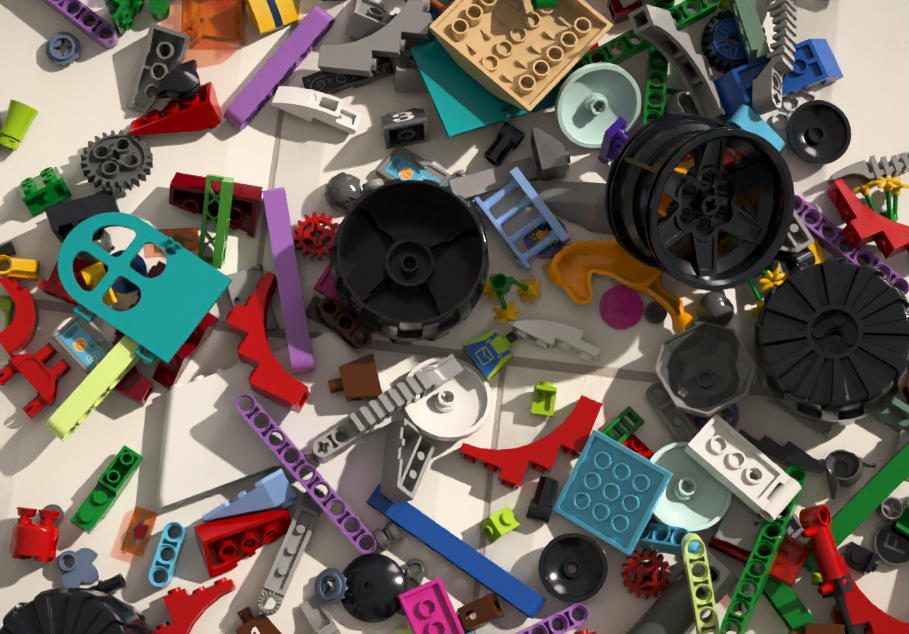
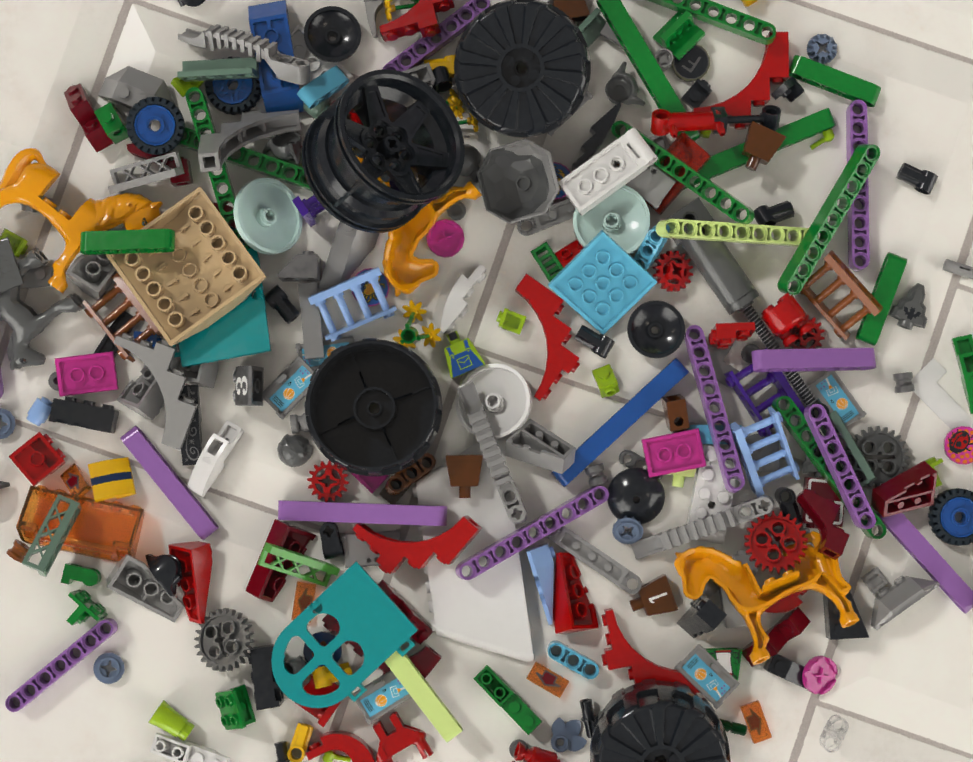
camera: 75 degrees left, 10 degrees up
none -> black piece [320,522,345,560]

